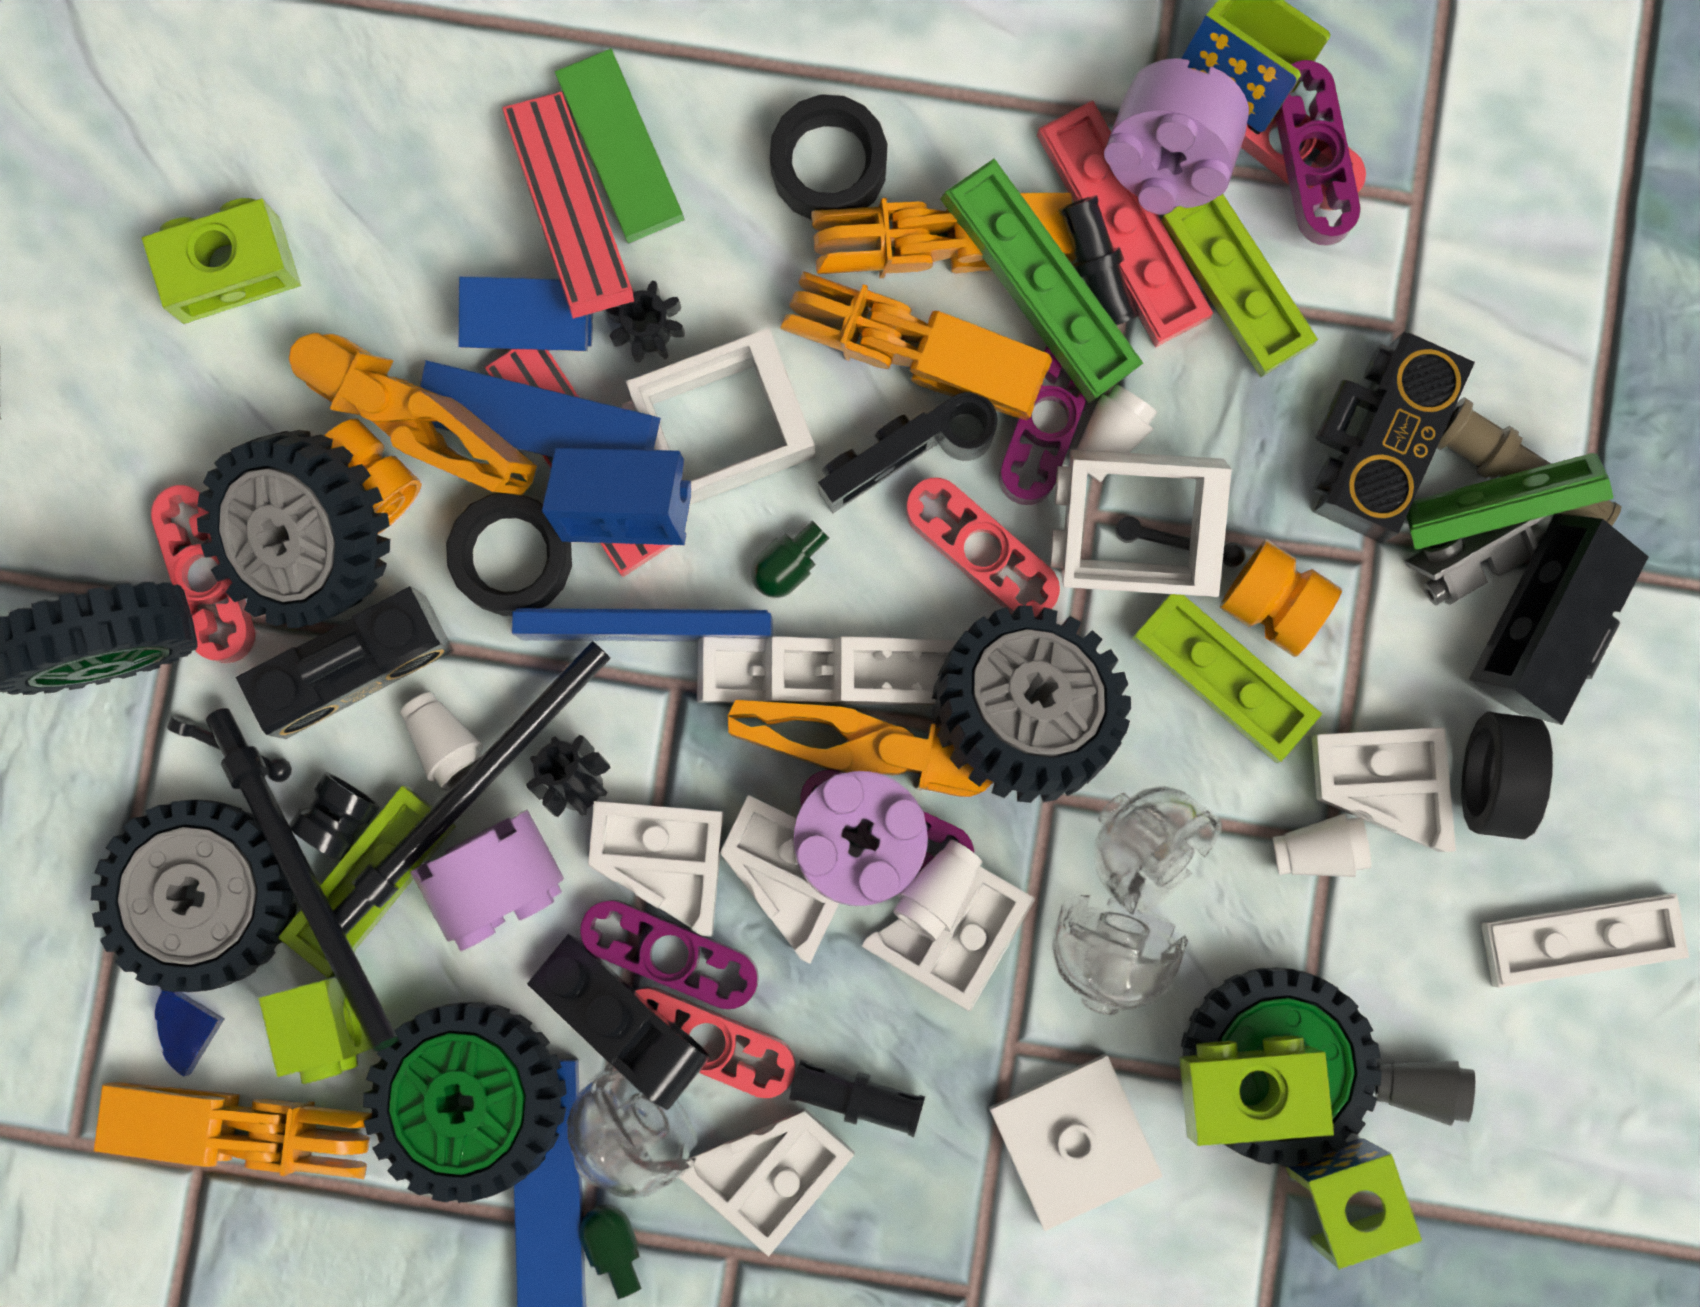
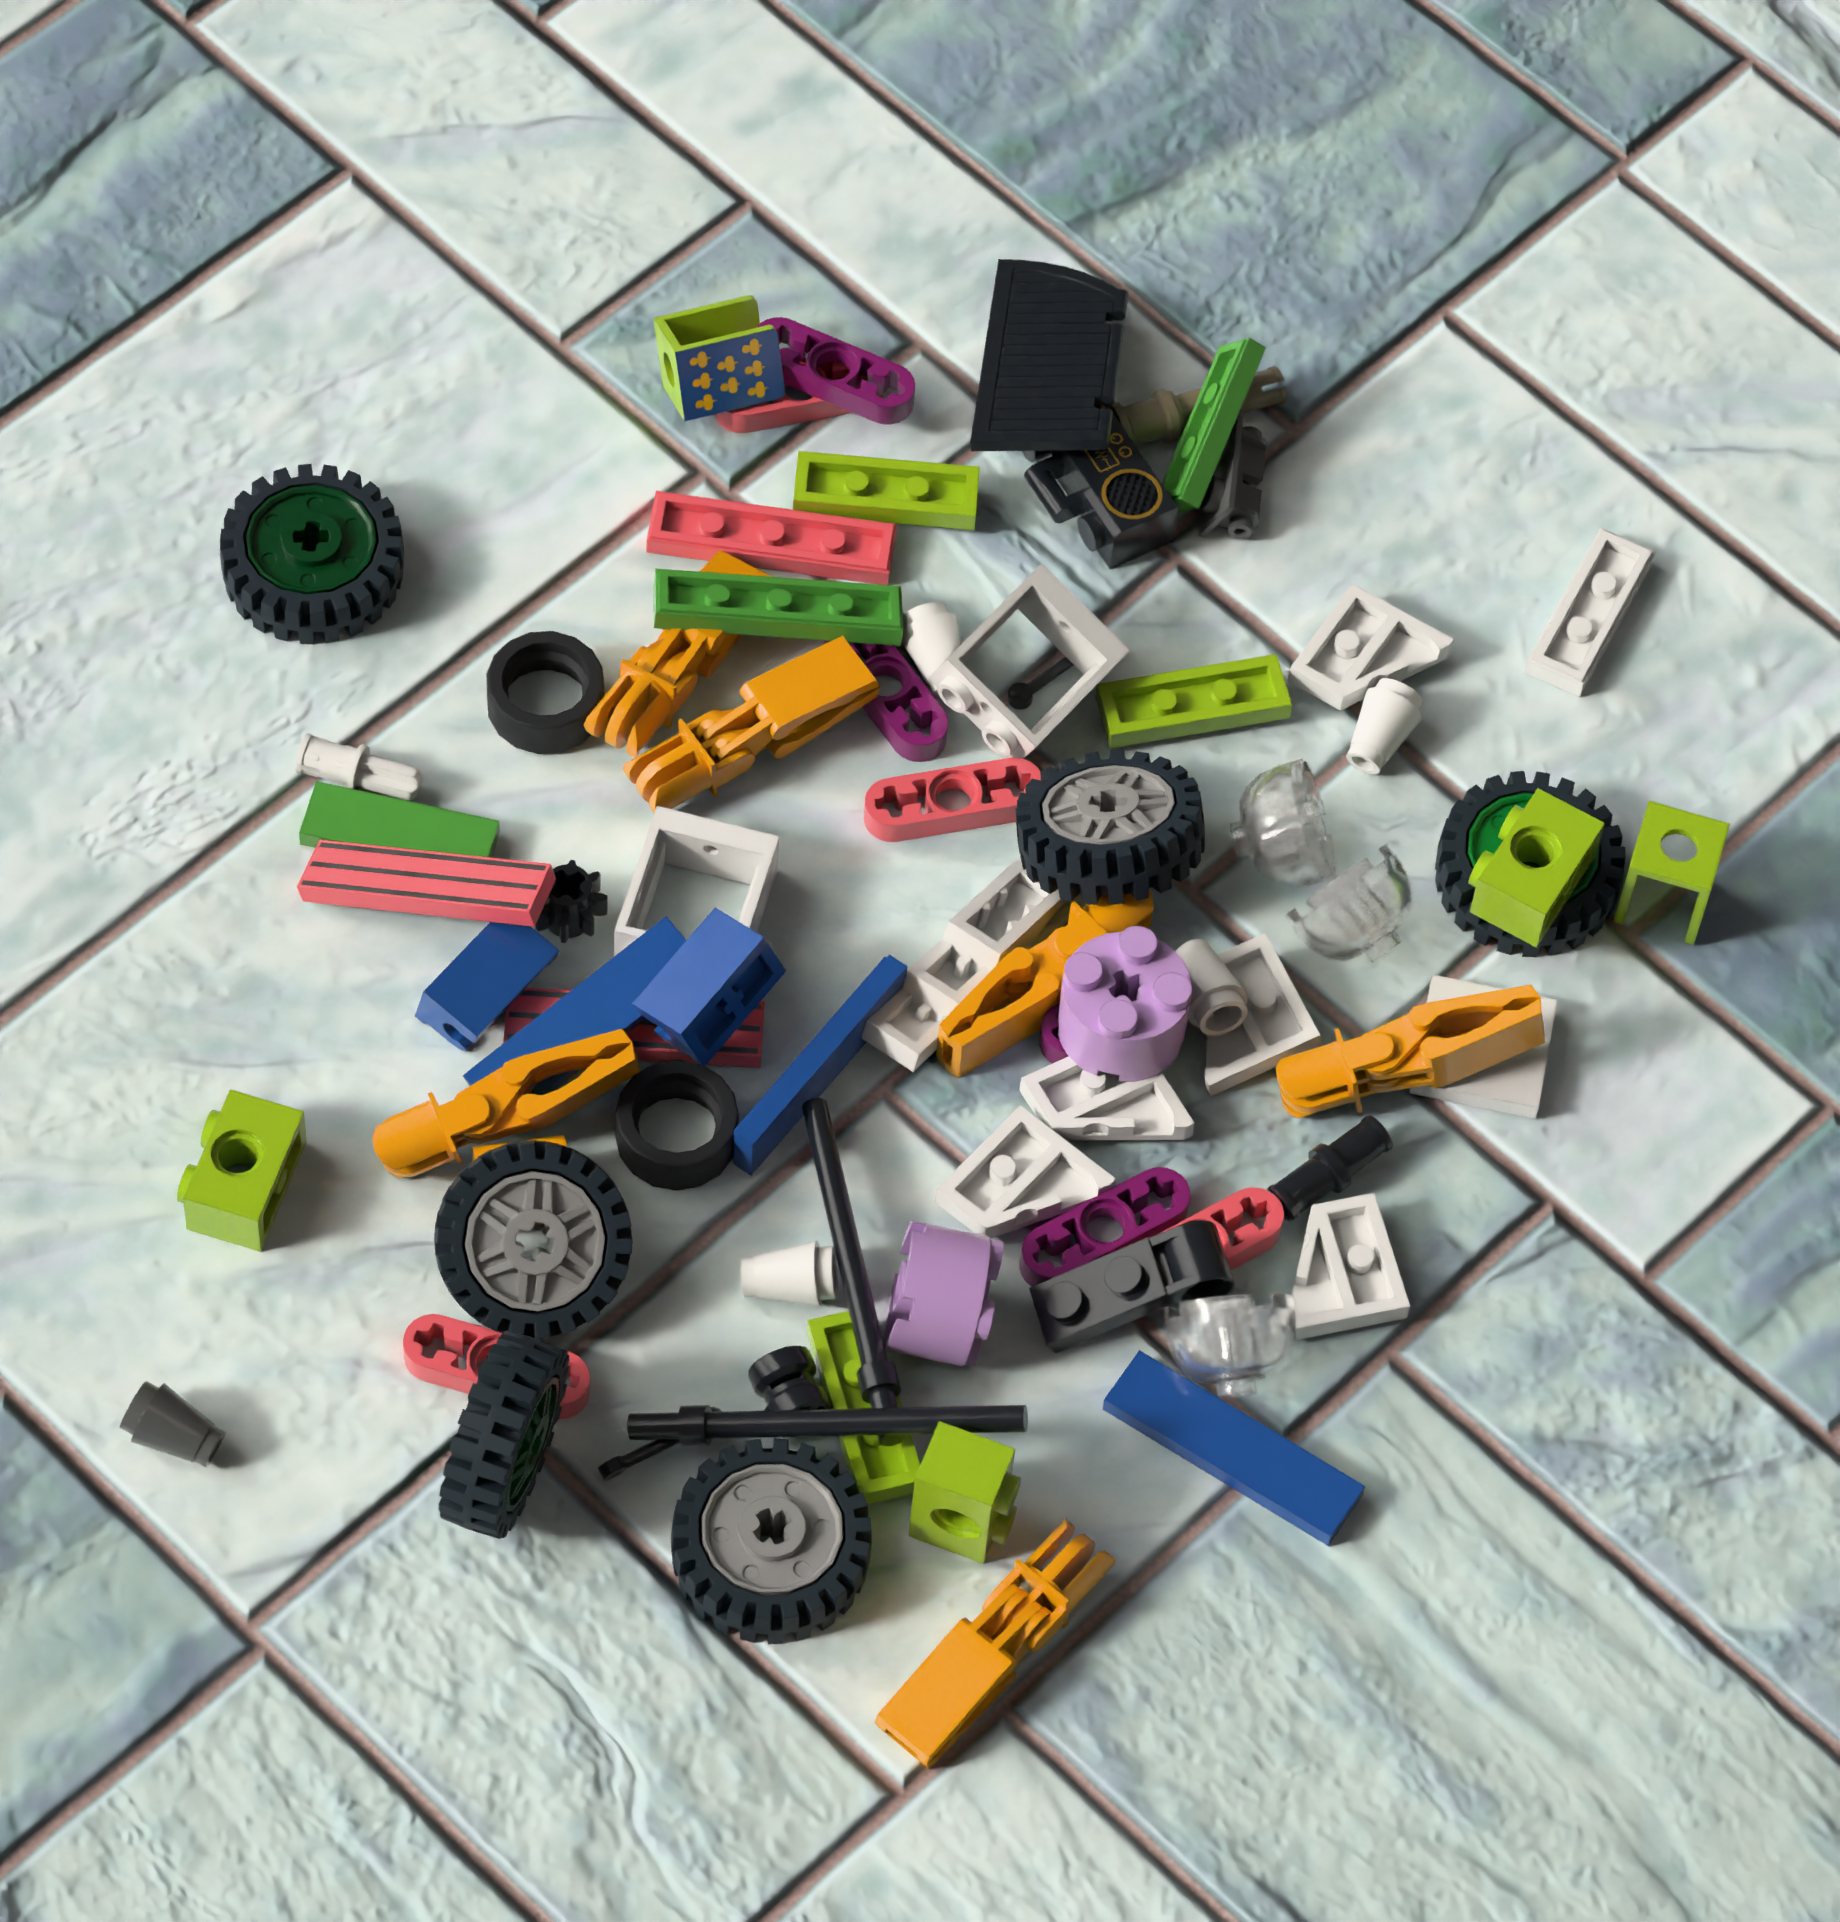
camera: 60 degrees left, 25 degrees down
clear blue tile [155,990,225,1077] -> none
black piece [235,586,454,739] -> none
wheel [363,1002,567,1203] -> none
black gear [526,735,611,817] -> none
dark green cylinder [579,1205,642,1299] -> none
dark green cylinder [751,520,830,598] -> none
black plate [818,392,998,513] -> none
black pin [1058,195,1138,326] -> none
lavender brick [1104,58,1249,215] -> none
light orange wheel [1219,539,1342,657] -> none
dark grey cone [1375,1061,1476,1126] -> none
black tyre [1461,712,1553,840] -> none
black piece [1469,513,1649,725] -> none
none -> white axle [295,733,423,801]
none -> black piece [970,259,1129,452]
none -> light orange arm [1276,985,1545,1118]

